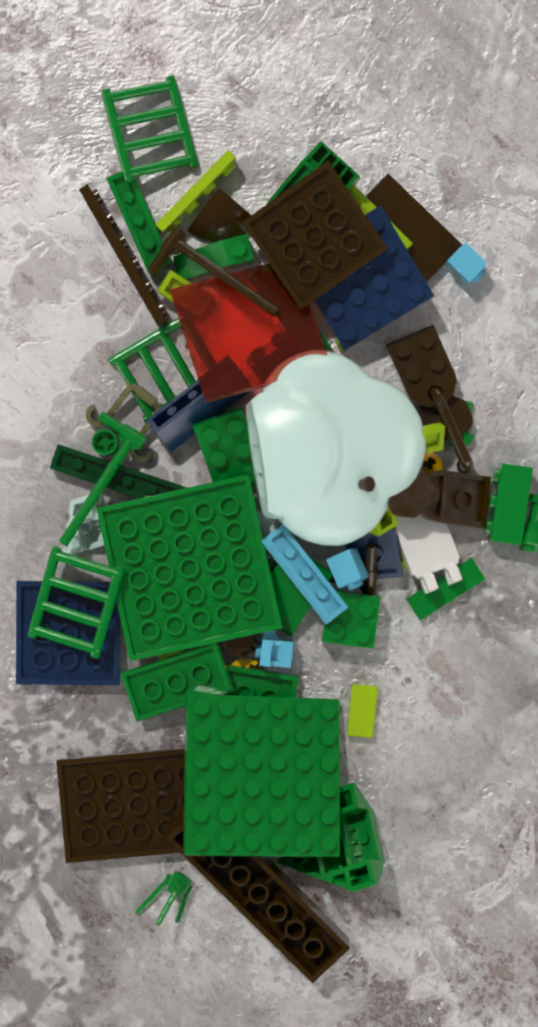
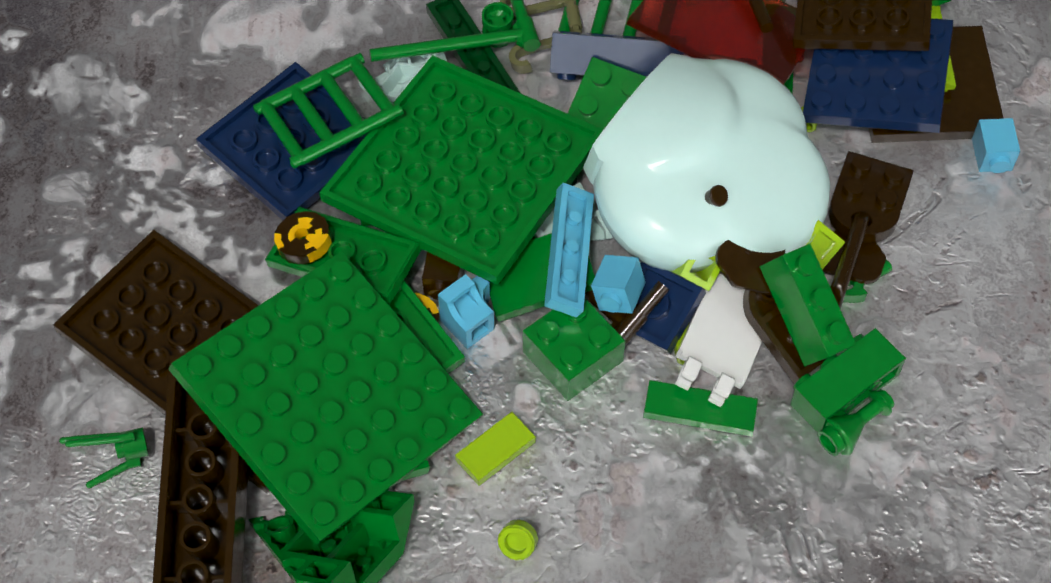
camera: 40 degrees right, 30 degrees down
none -> piece [274,211,332,265]
none -> lime tile [498,520,538,560]
none -> green brick [759,243,856,367]

